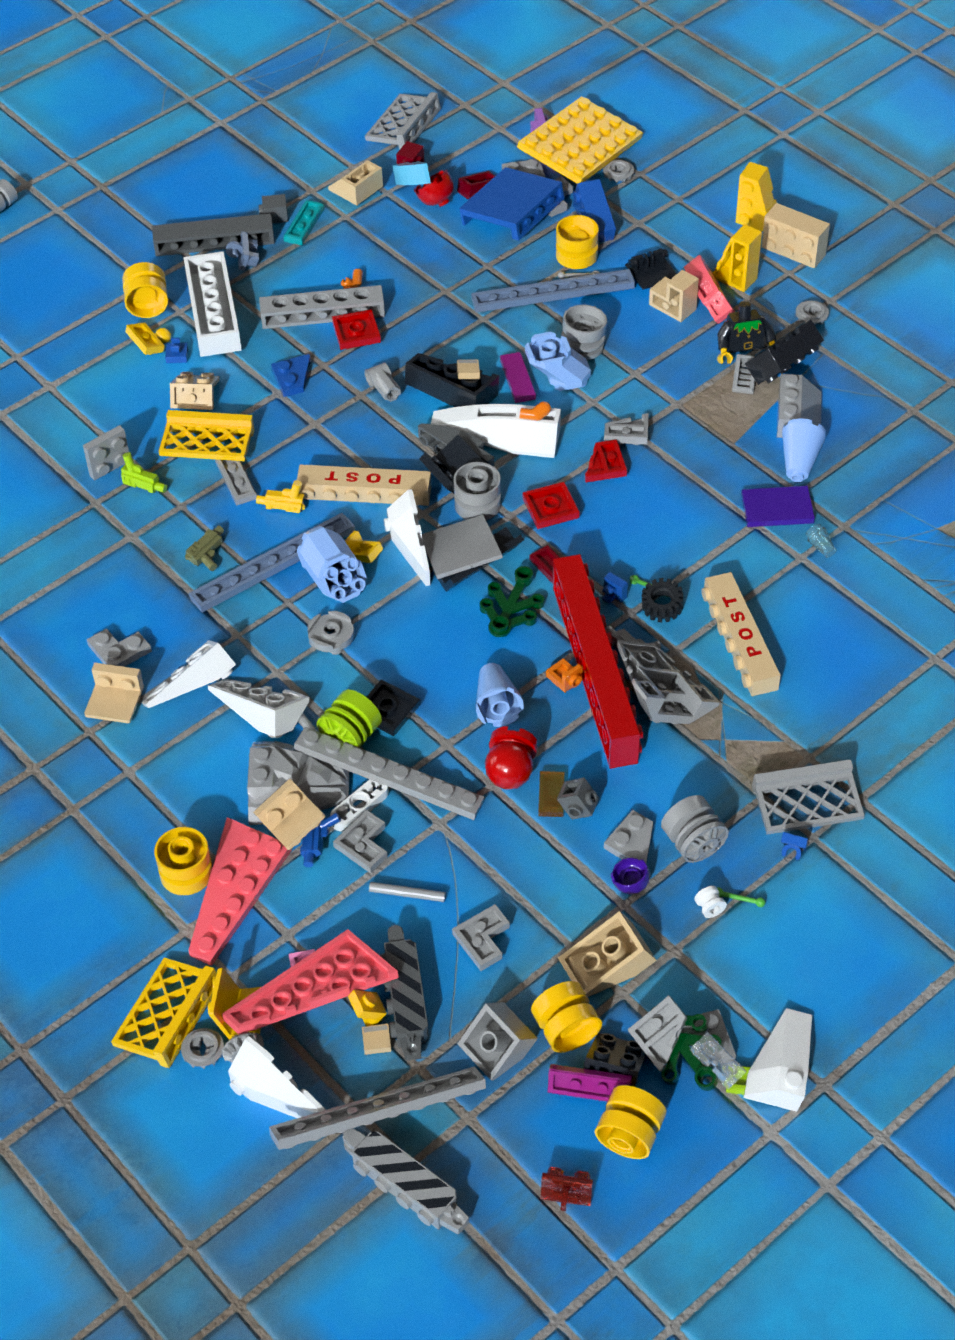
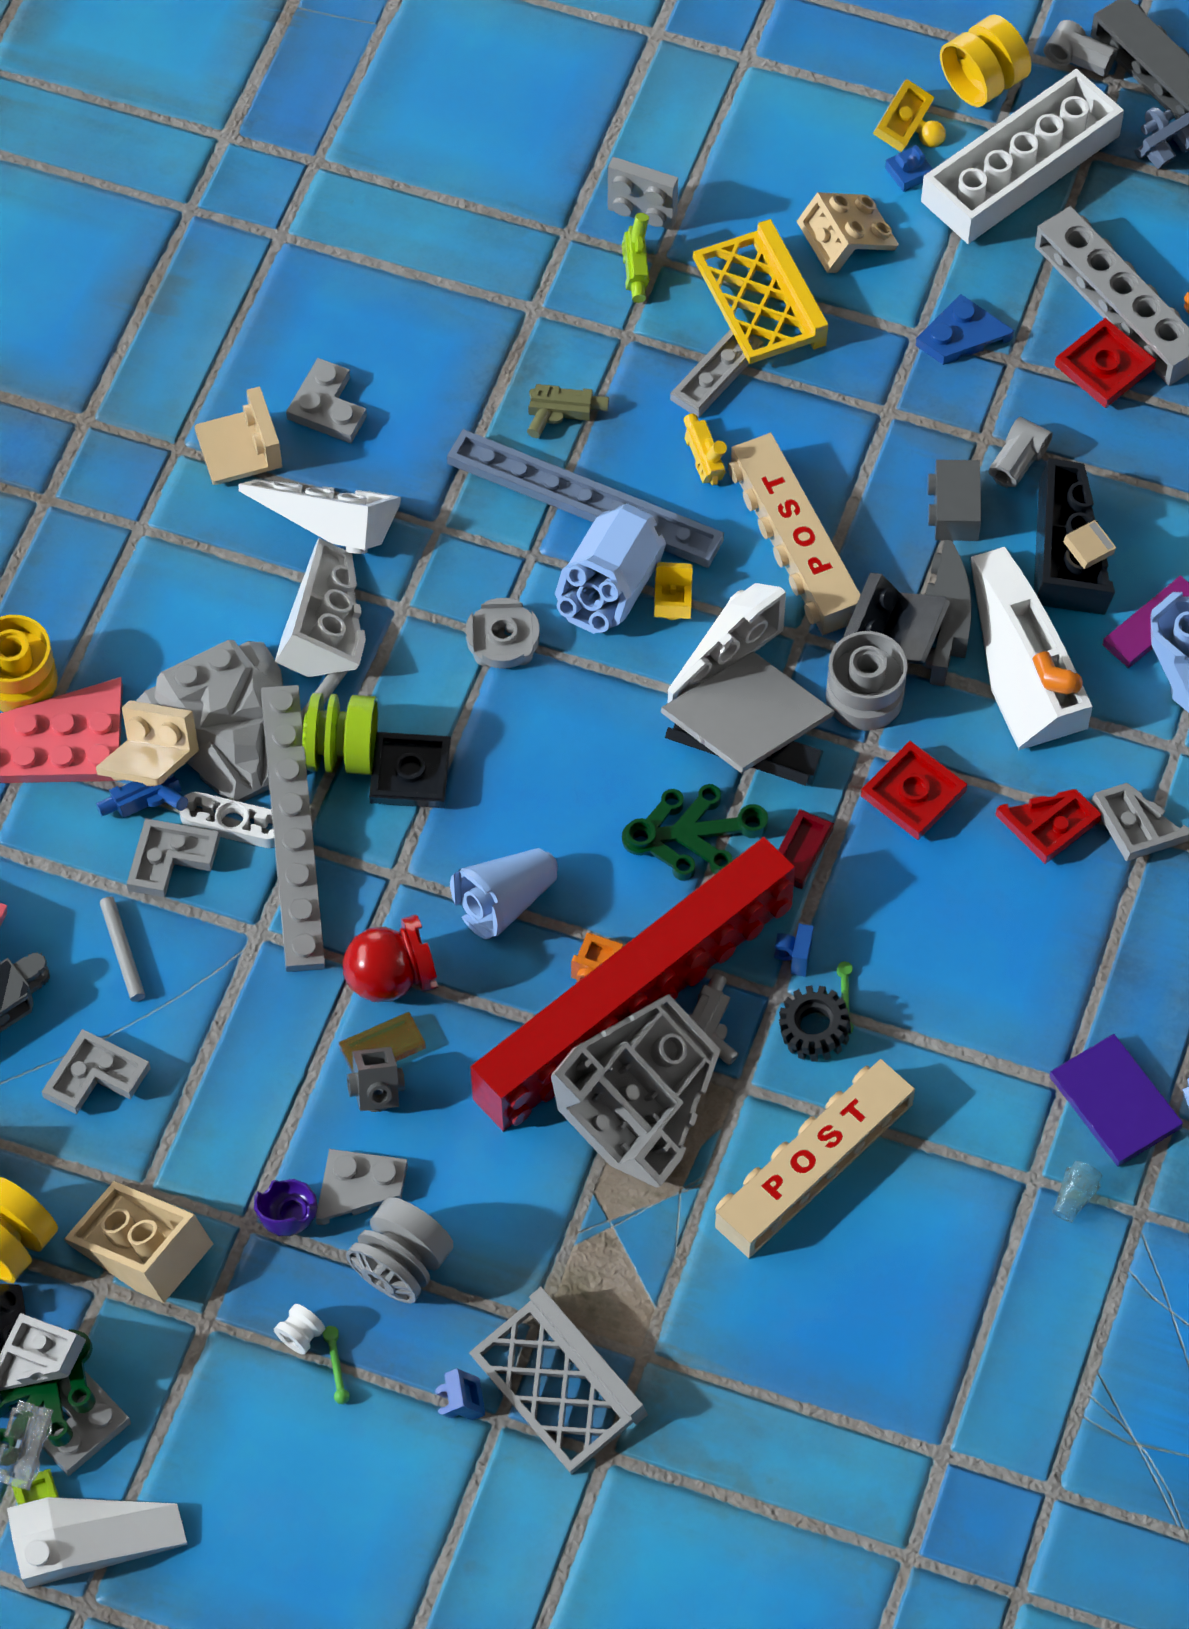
camera: 60 degrees right, 10 degrees up
none -> dark grey brick [927,460,981,541]
none -> light grey piece [1043,20,1118,77]

